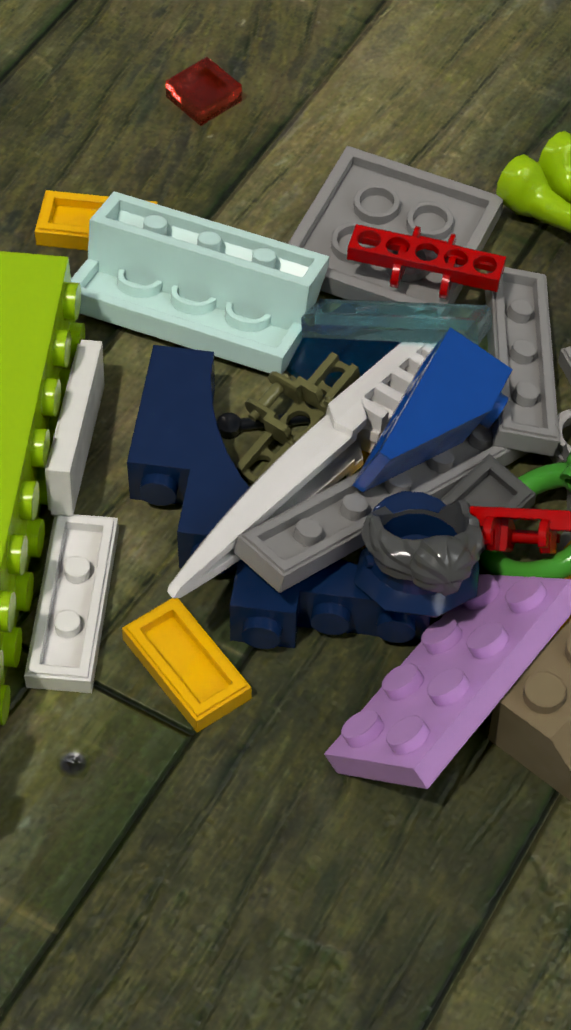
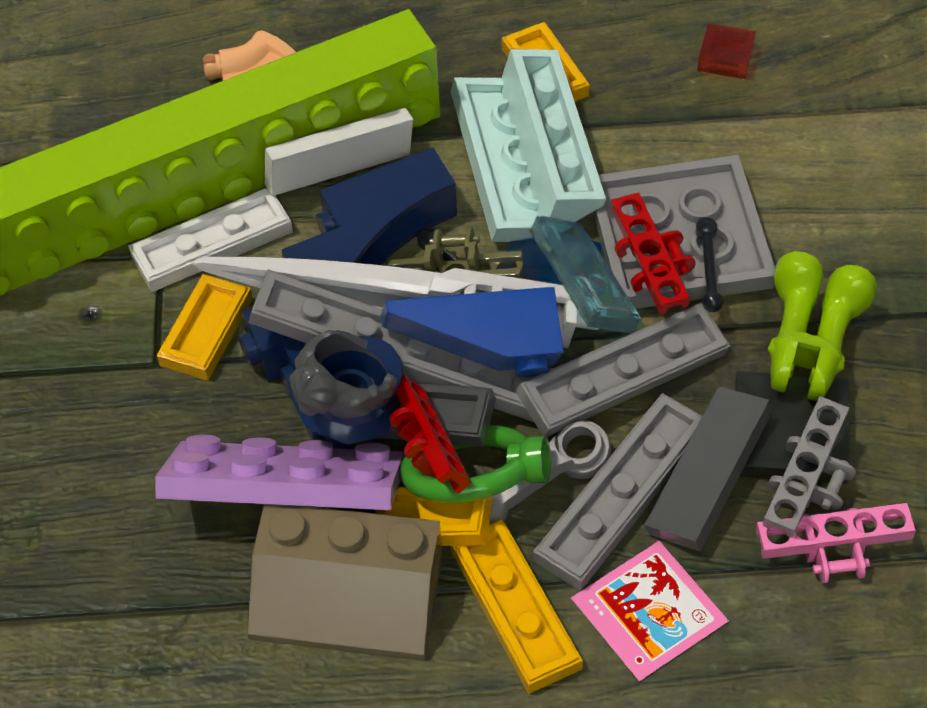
camera: 60 degrees right, 0 degrees up
none -> black hinge [695,218,724,312]

